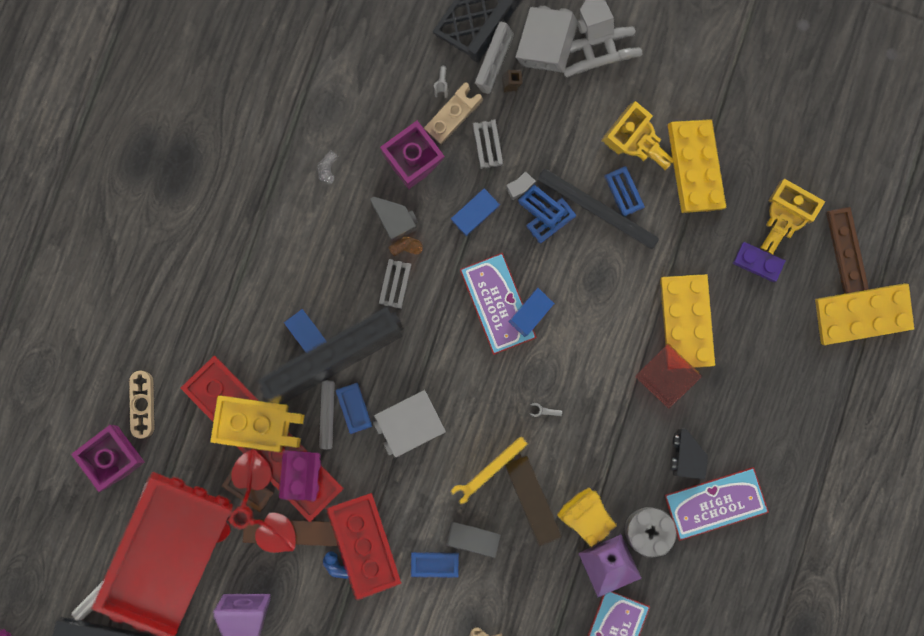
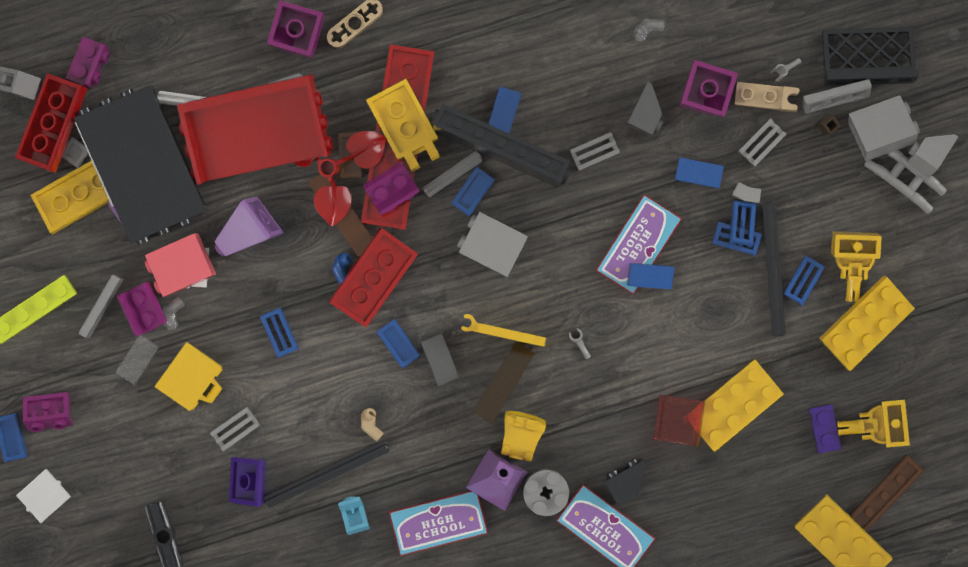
camera: 55 degrees right, 5 degrees up
clear orange arm [388,237,423,257] -> none

